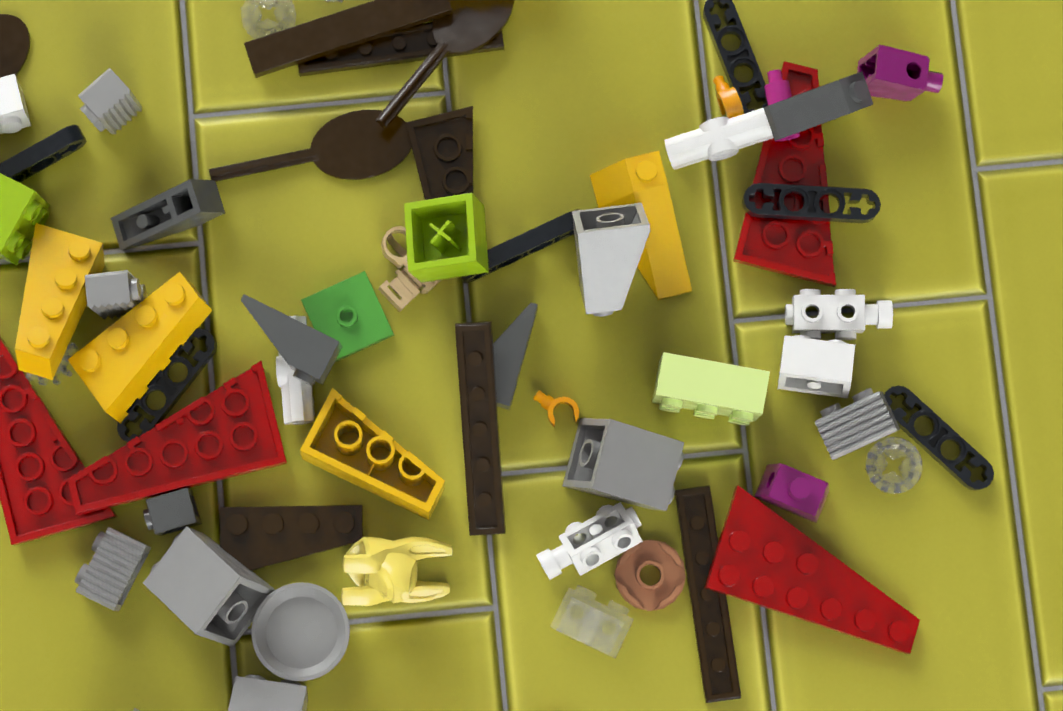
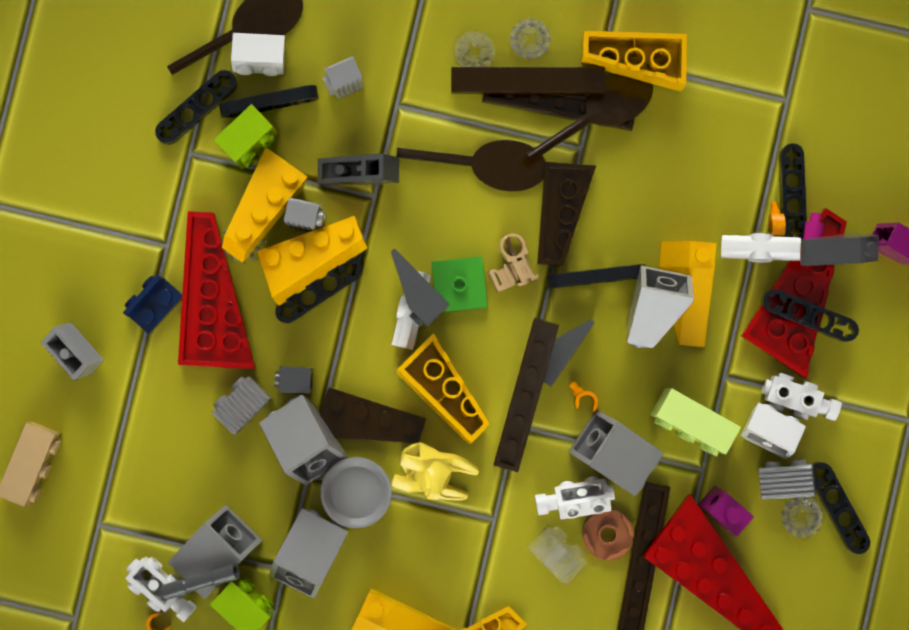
camera: 15 degrees right, 5 degrees up
red wing [67,360,287,515] -> none
lime brick [404,193,489,283] -> none

